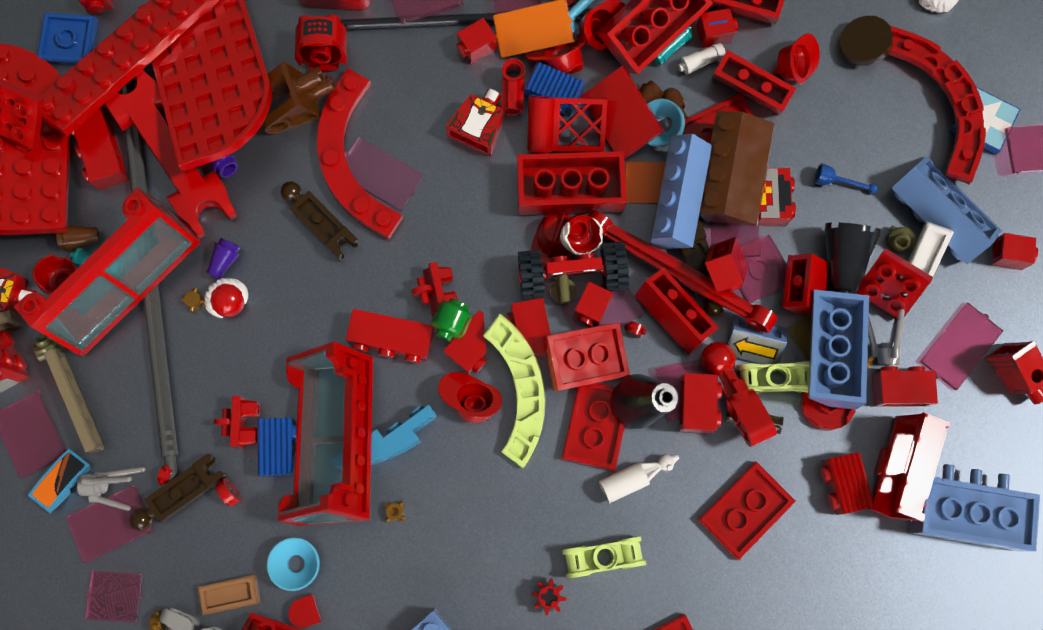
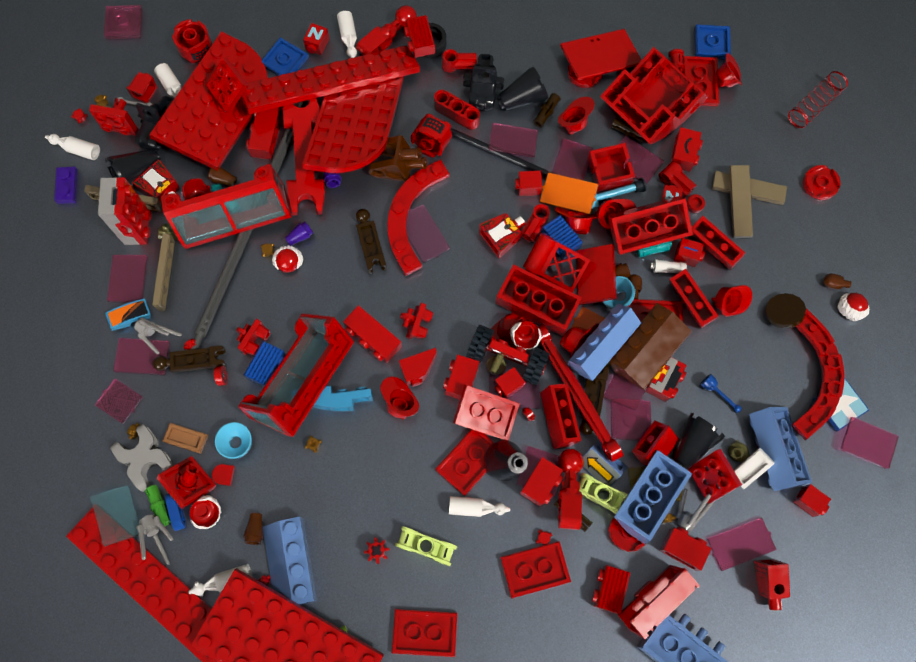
camera: 30 degrees right, 5 degrees down
green head [431,298,472,341] -> none
yellowish green tile [484,313,545,468] -> none
red brick [705,237,748,292] -> none
none -> red piece [536,529,552,545]
none -> red piece [560,323,599,359]

